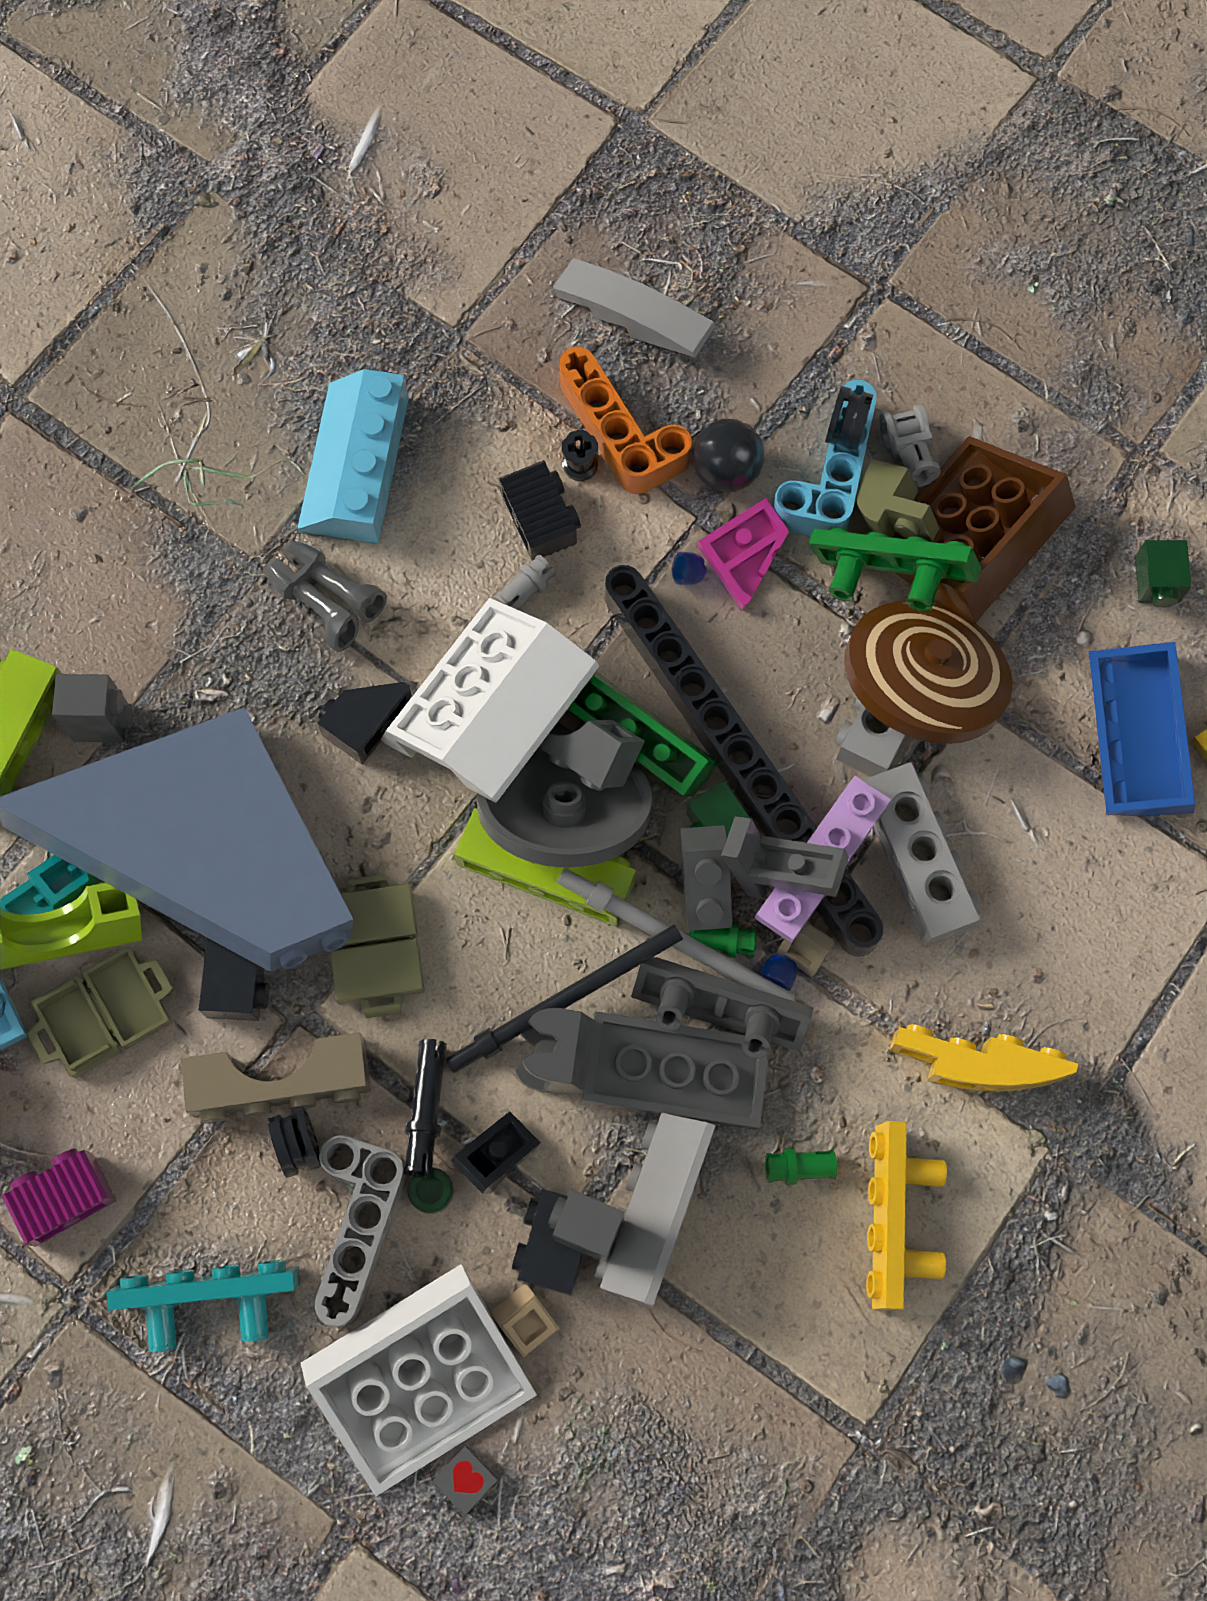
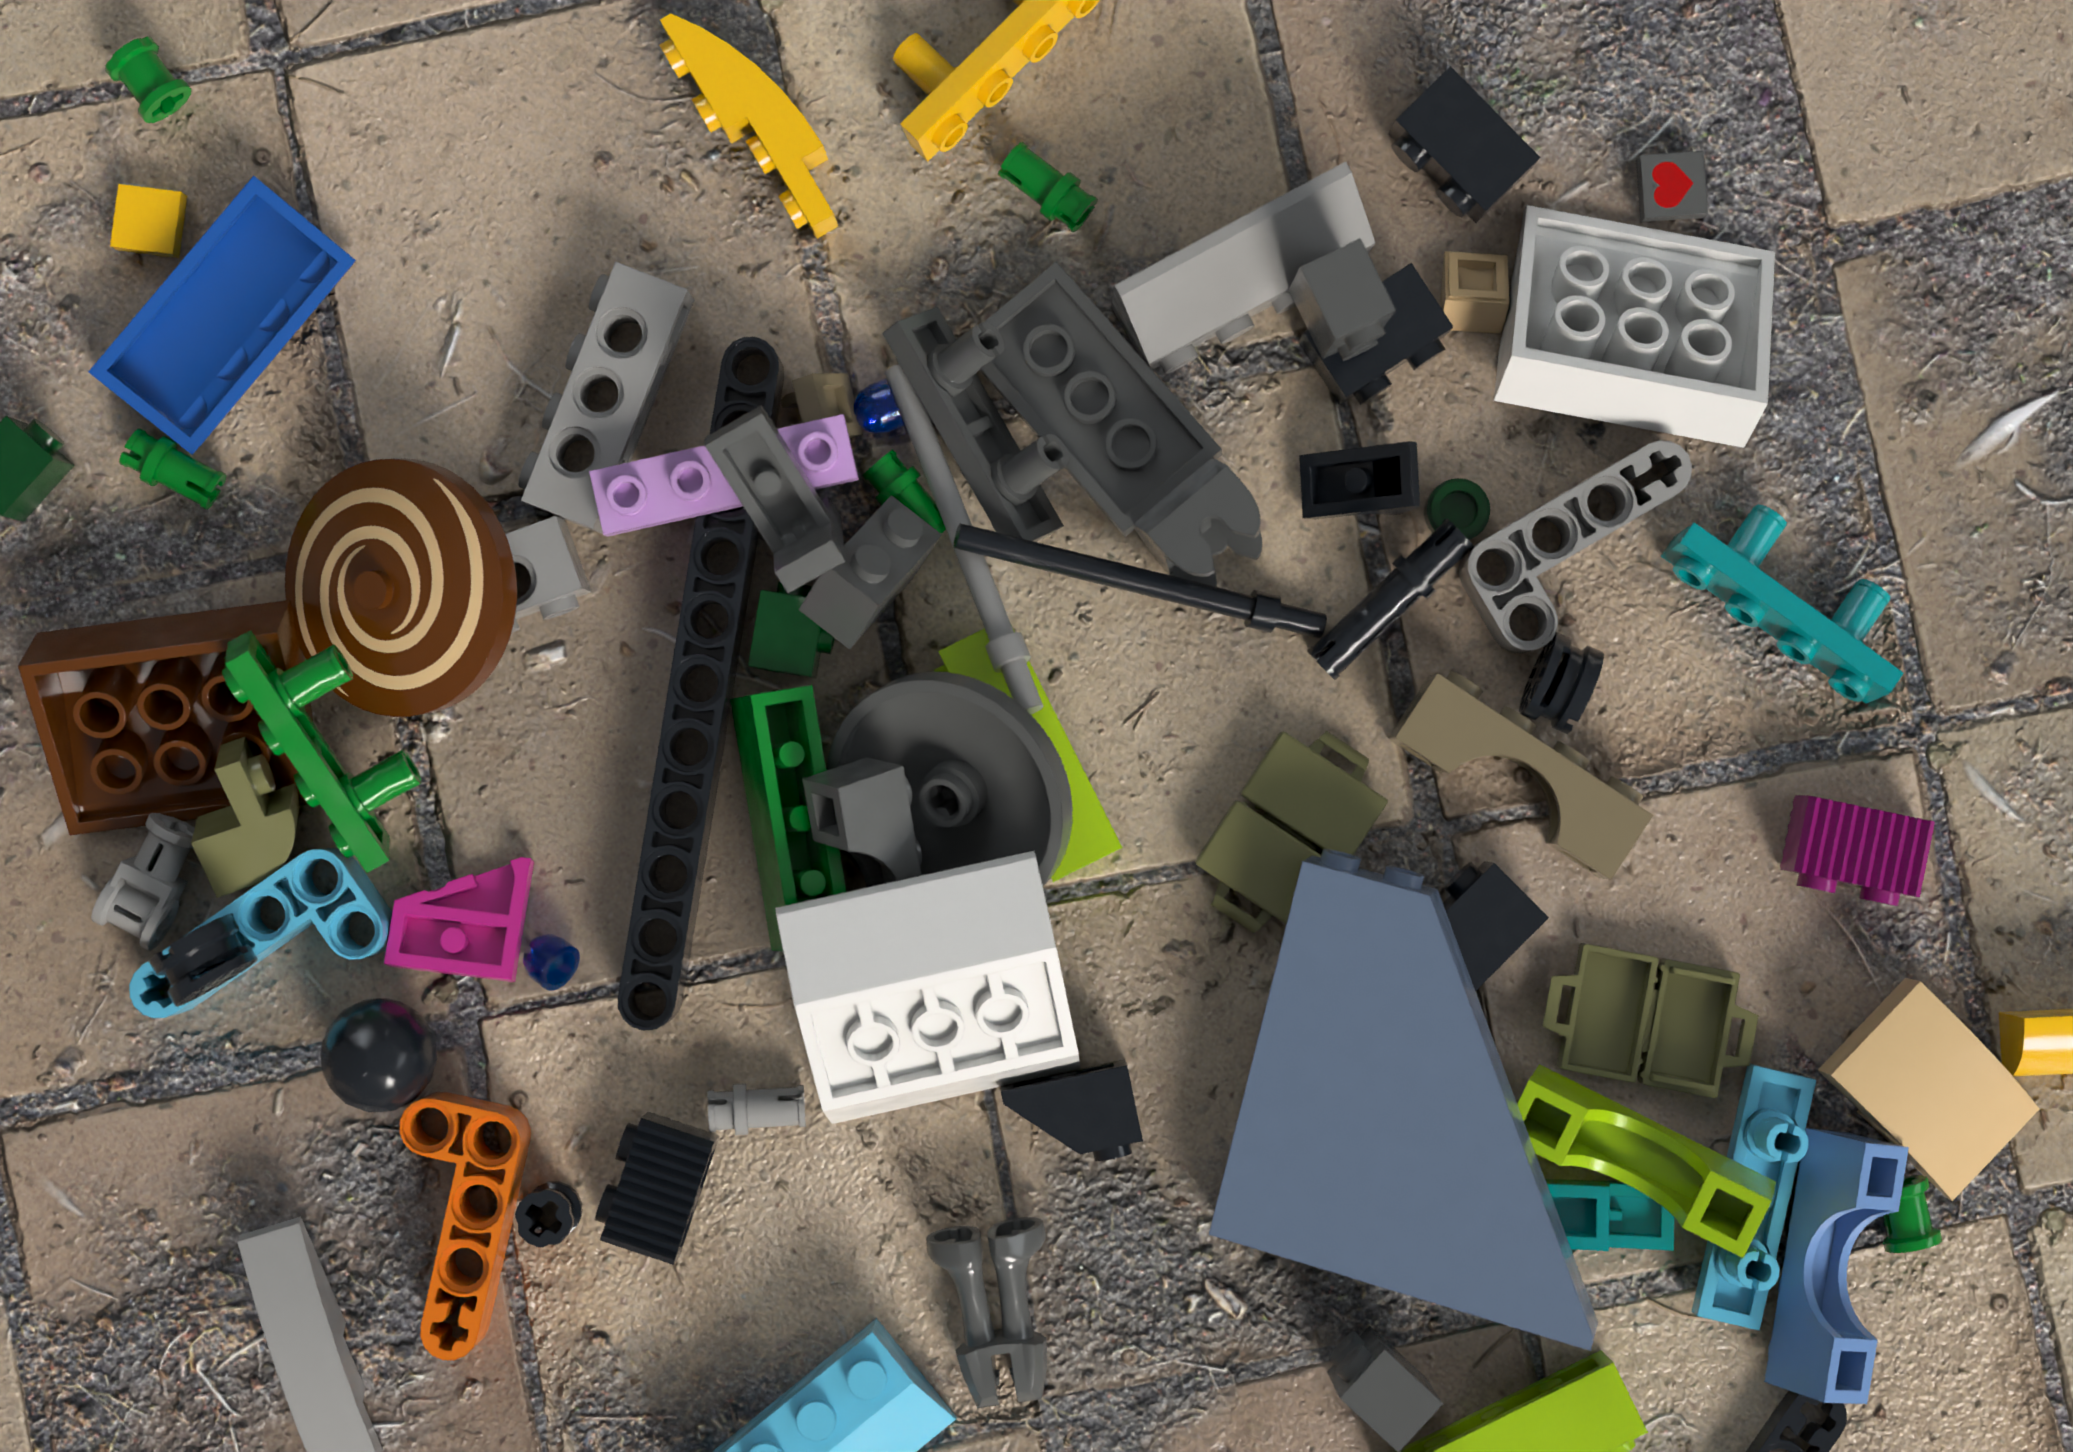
camera: 140 degrees left, 15 degrees up
none -> green pin [119,428,227,510]
none -> black brick [1388,66,1541,223]

